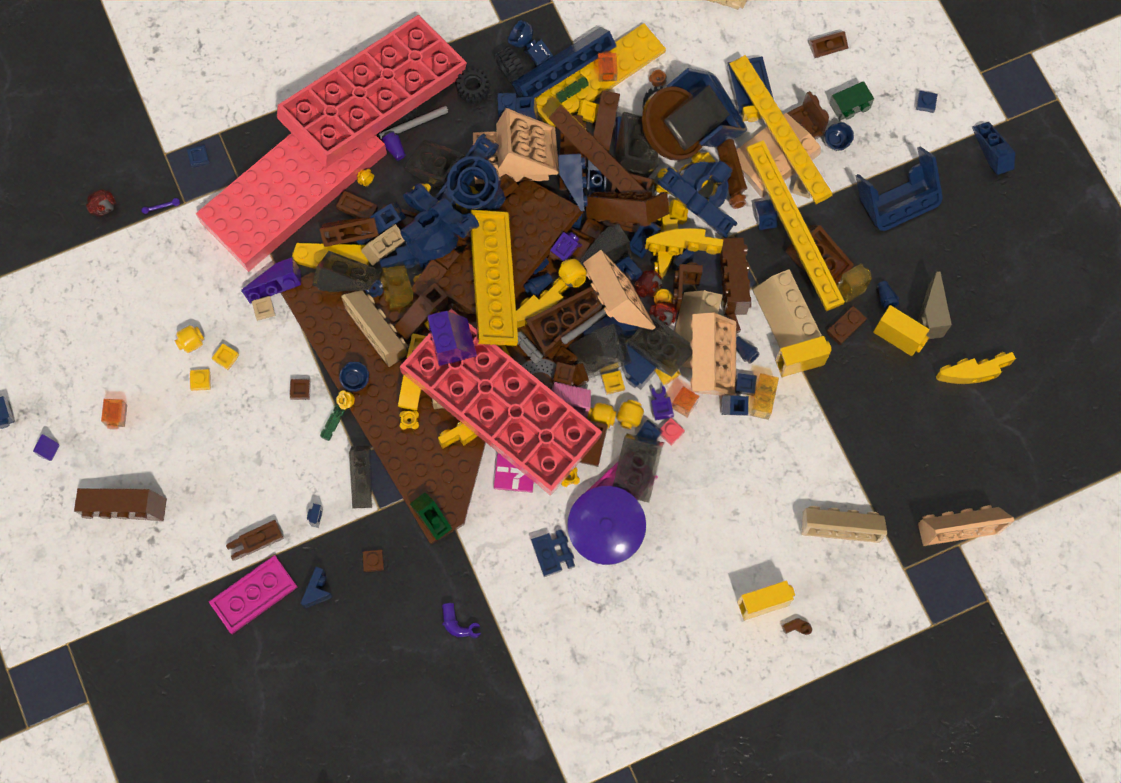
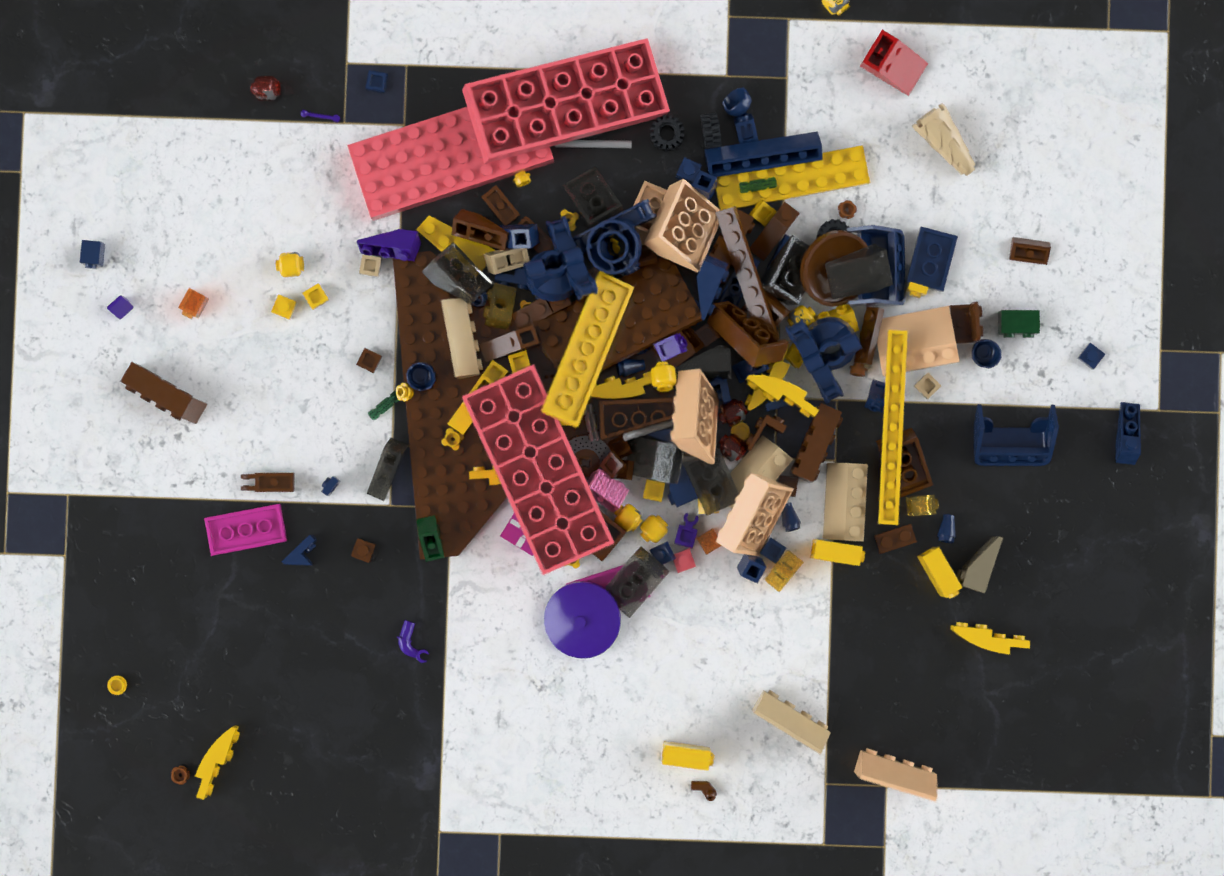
camera: 25 degrees right, 15 degrees up
dark purple cone [382,132,406,161] -> none
dark purple slope [428,311,477,366] -> none
dark blue plate [531,529,575,577] -> none
clear orange brick [598,52,618,82] -> none
yellow plate [729,55,833,204] -> none

